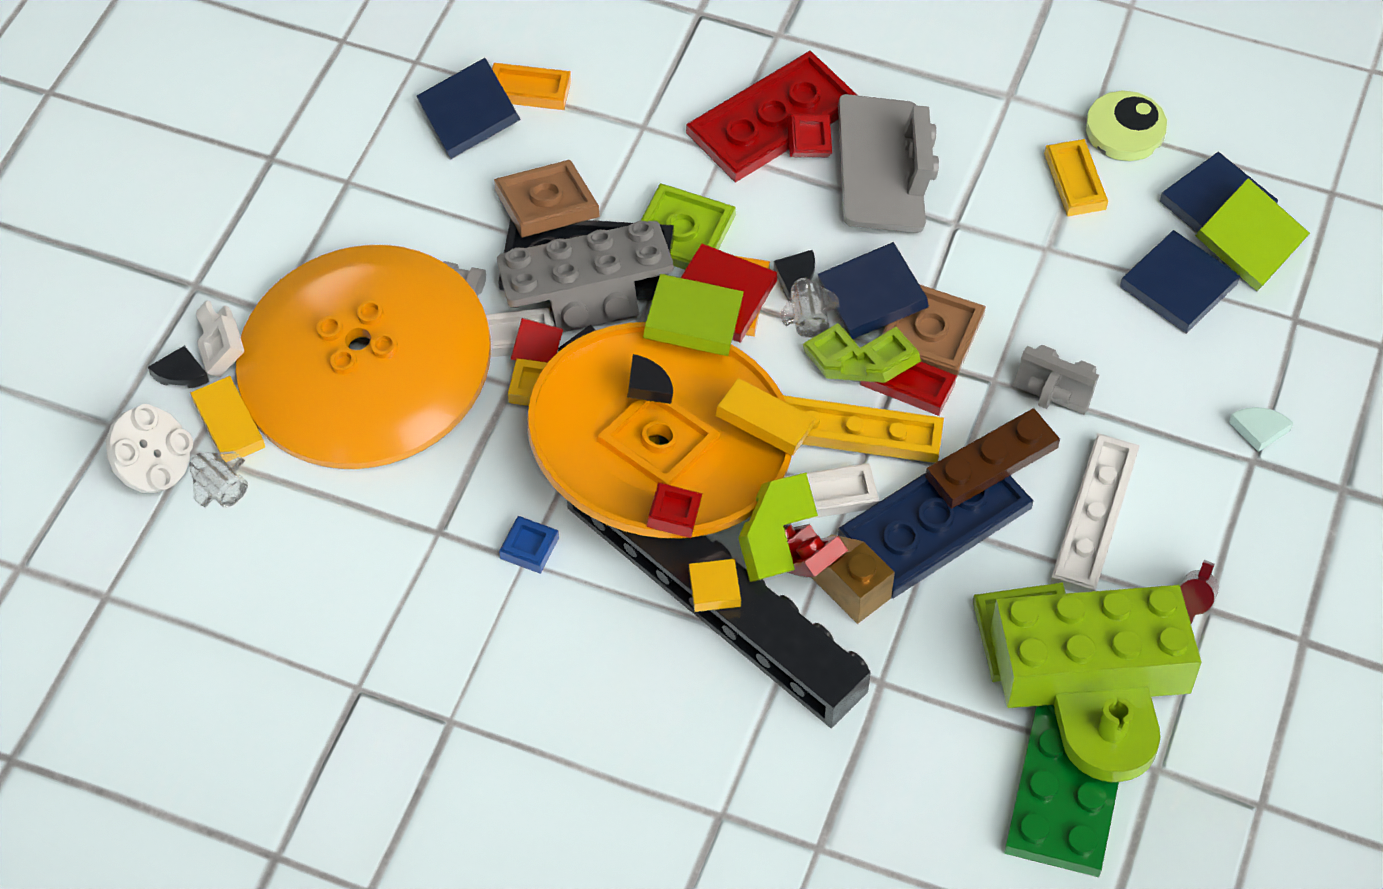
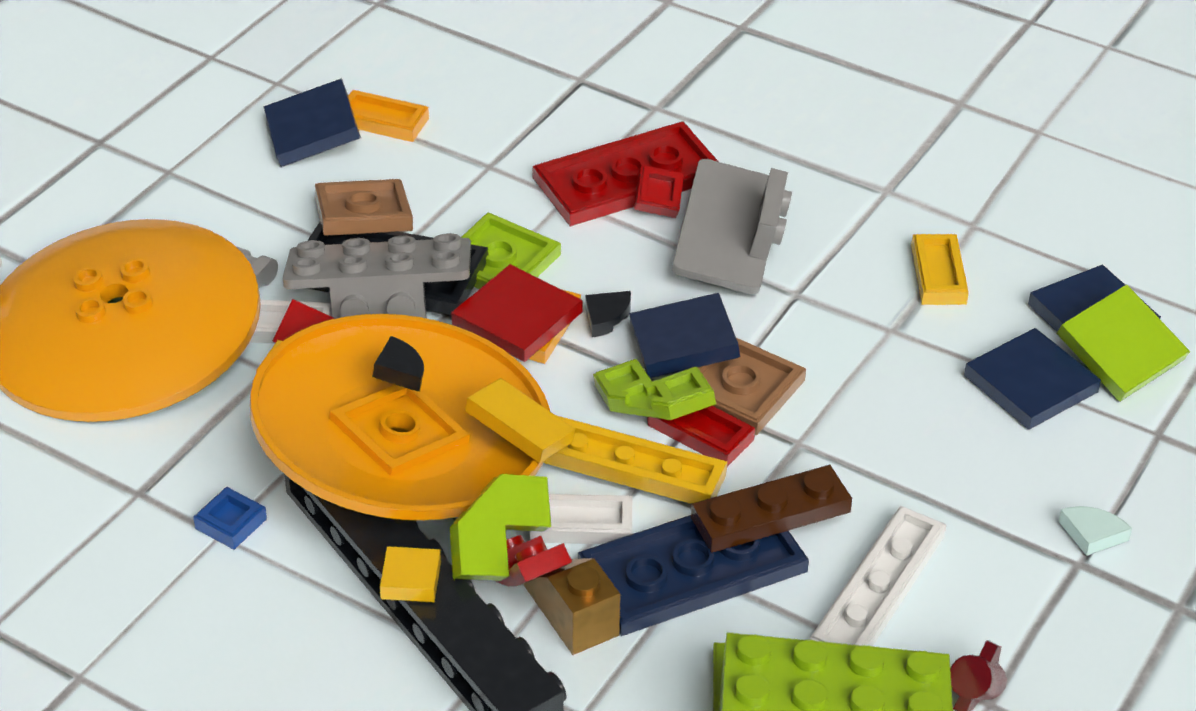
camera: 10 degrees right, 15 degrees down
lime tile [643,274,744,356] -> none
red tile [646,482,703,538] -> none
clear piece [780,278,840,338] -> none
light grey hips [1013,345,1099,415] -> none
yellowish green tile [1086,90,1167,161] -> none

